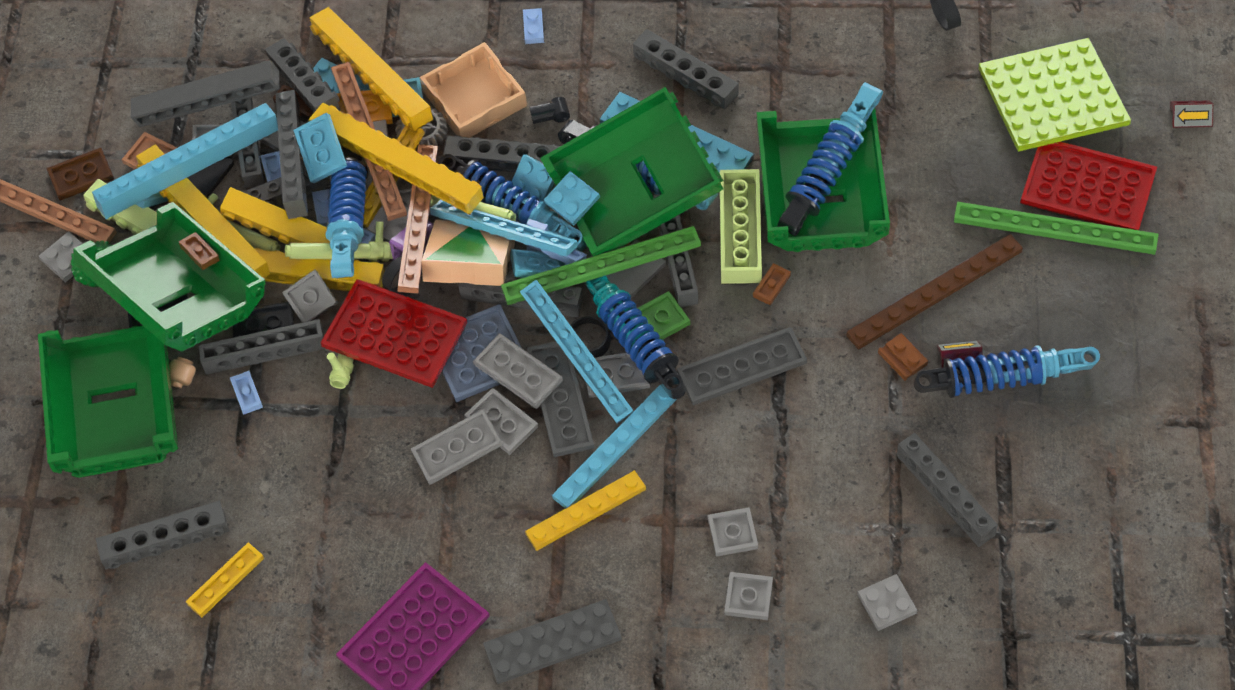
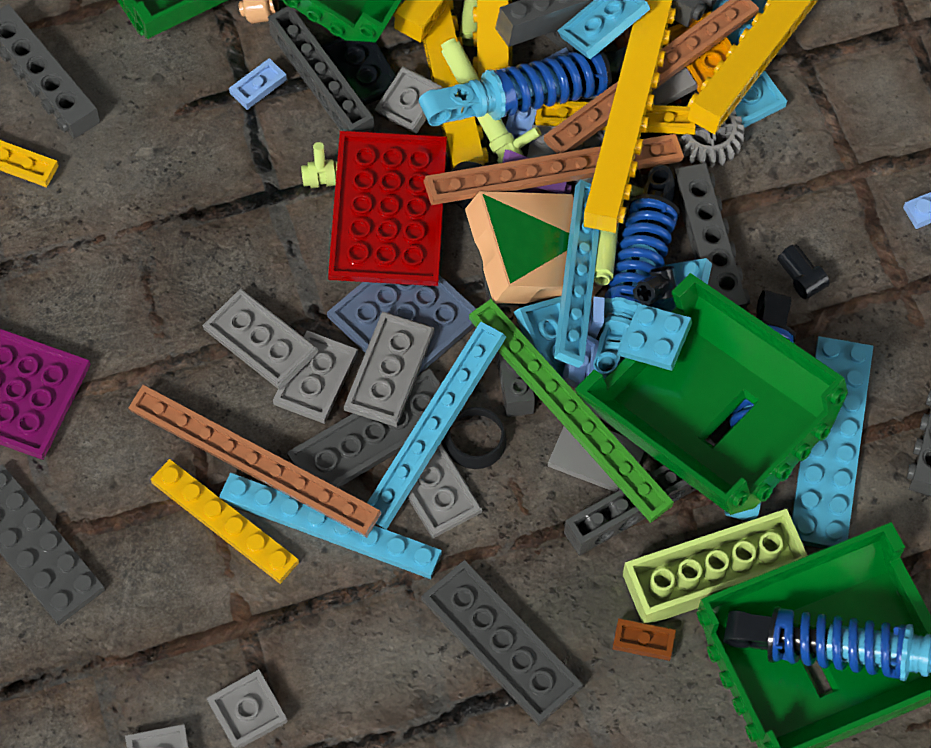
camera: 65 degrees right, 5 degrees up
light nougat tile [420,42,527,138] -> none
piece [583,258,686,399] -> none
bright green plate [637,291,690,340] -> none
none -> nougat plate [128,385,381,538]
none -> black piece [633,266,677,305]

